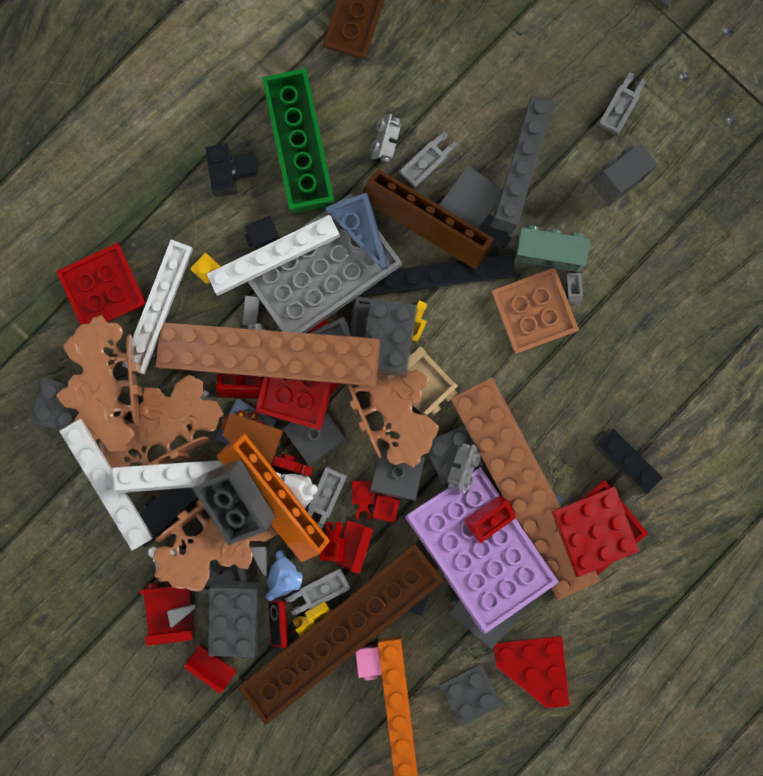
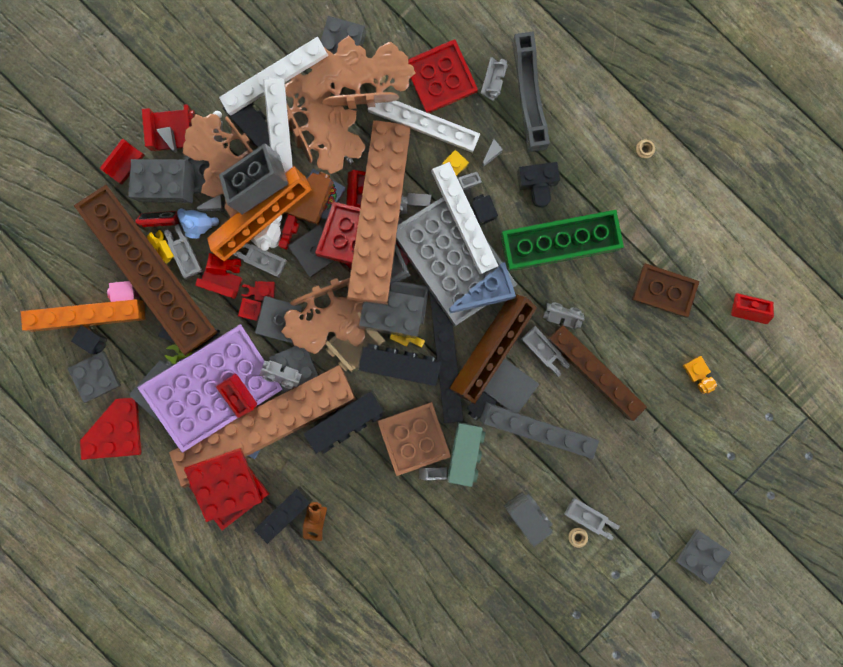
camera: 85 degrees right, 0 degrees up
none -> black brick [71,325,108,354]
none -> lime bar [165,344,193,364]
none -> dark orange bracket [303,502,327,541]
none -> black brick [304,391,385,455]
none -> black brick [358,343,441,386]
none -> light grey piece [457,172,482,191]
none -> light grey hinge [481,57,508,101]
none -> light grey piece [482,139,503,167]
none -> dark grey arch [512,31,550,152]
none -> reddish brown brick [548,325,647,421]
none -> tan plate [568,528,588,548]
none -> tan plate [636,139,655,159]

